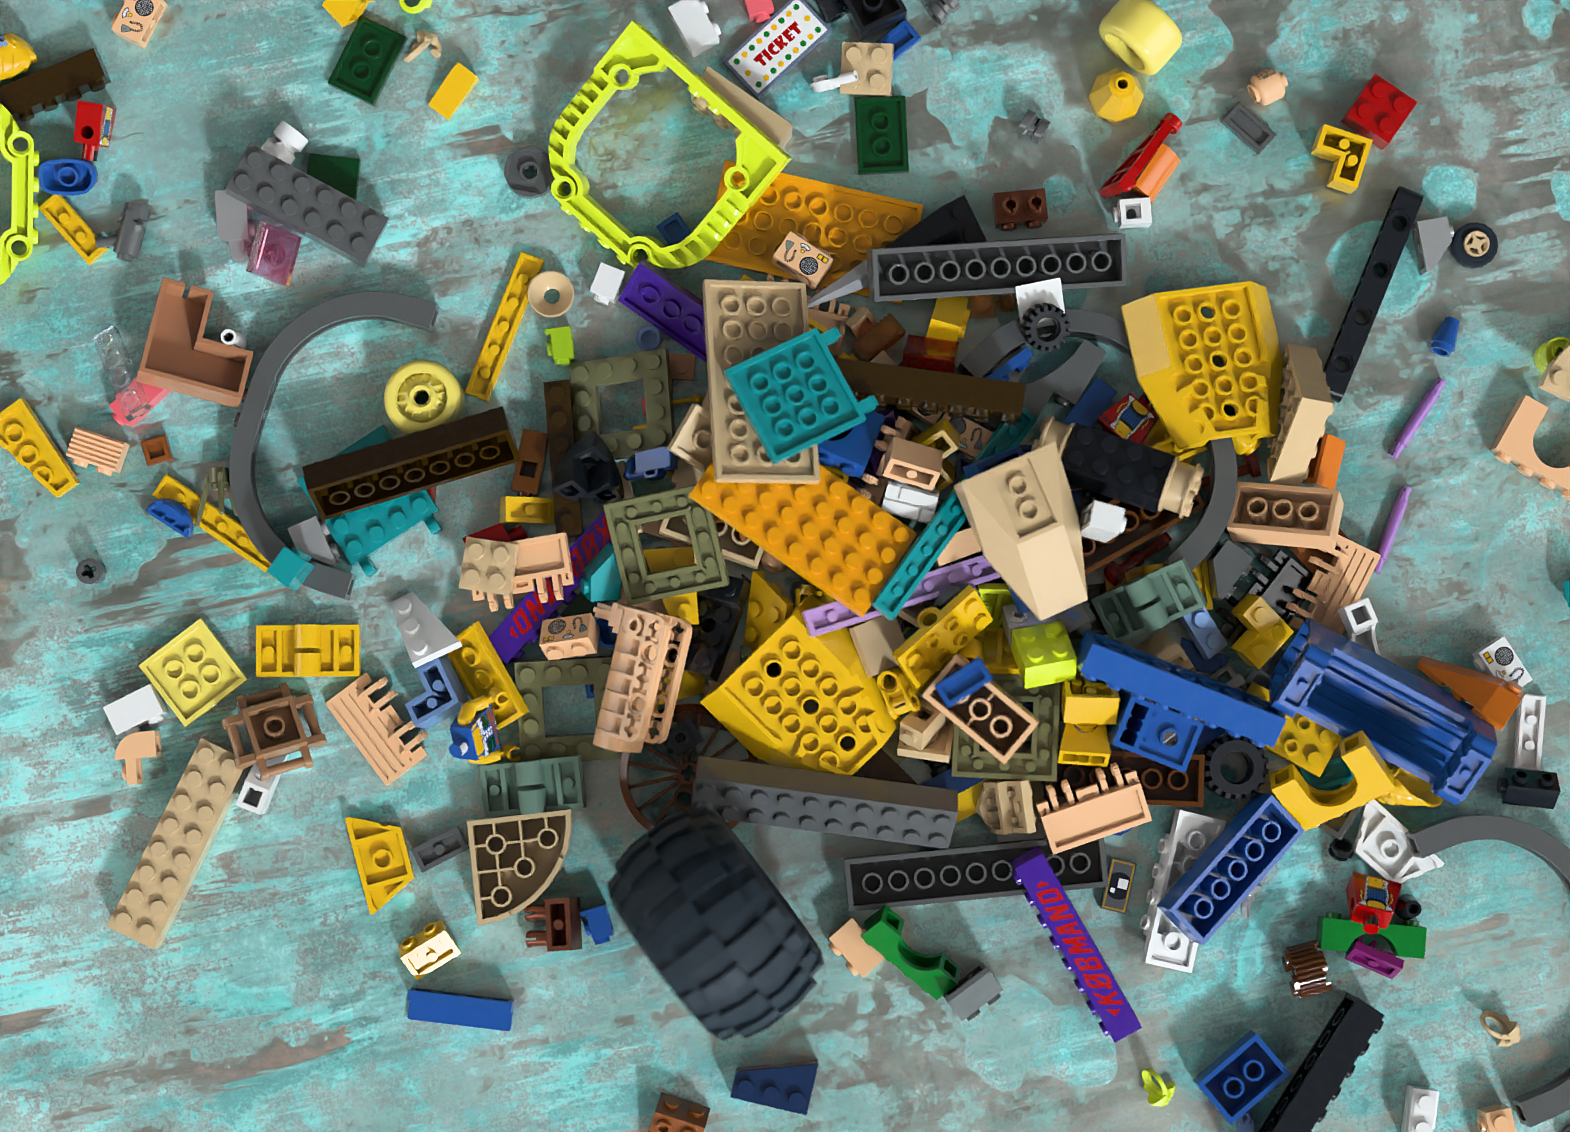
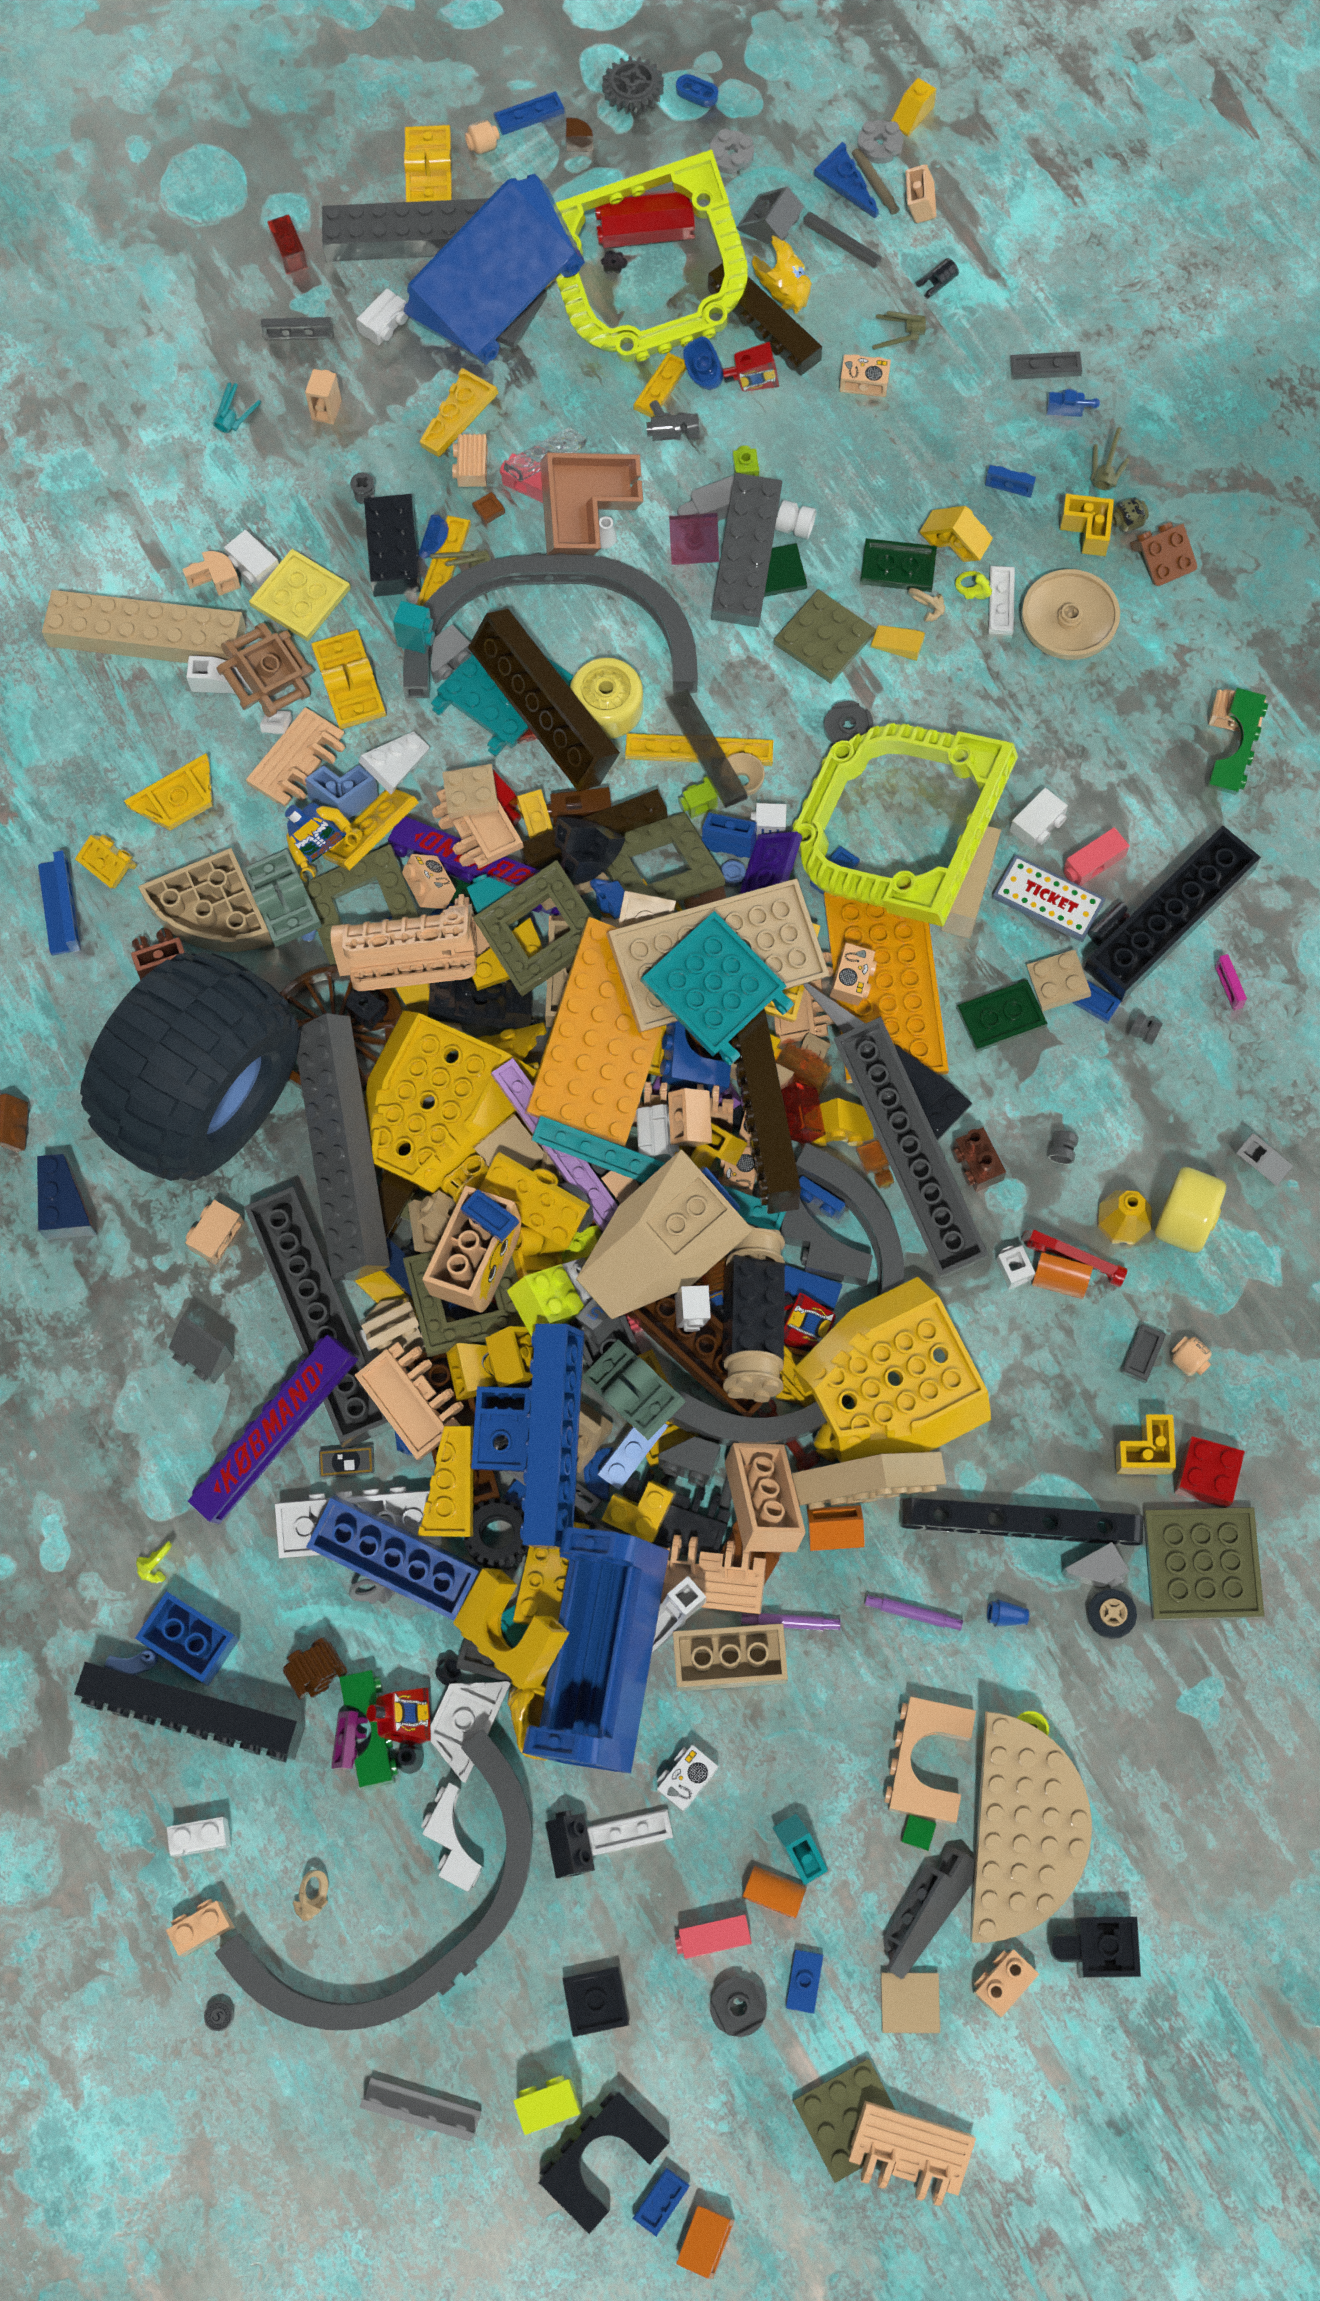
camera: 80 degrees right, 15 degrees down
dark grey plate [411,826,470,873] -> none
white plate [809,71,858,93] -> none
green arch [860,905,961,1000] -> none
white sticker [1015,278,1065,331] -> none
black tyre [1020,303,1071,352] -> none
clear red piece [1104,532,1172,586] -> none
orange wedge [1416,656,1526,731] -> none
none -> white plate [260,711,292,734]
none -> black brick [364,494,421,597]
none -> yellow wing [417,1426,473,1537]
none -> white arch [421,1783,483,1893]
none -> clear smoke tile [665,689,748,808]
none -> tan brick [673,1624,788,1692]
none -> blue brick [702,812,757,858]
none -> lime brick [732,445,759,477]
none -> olive plate [774,589,876,684]
none -> olive plate [1144,1507,1265,1621]

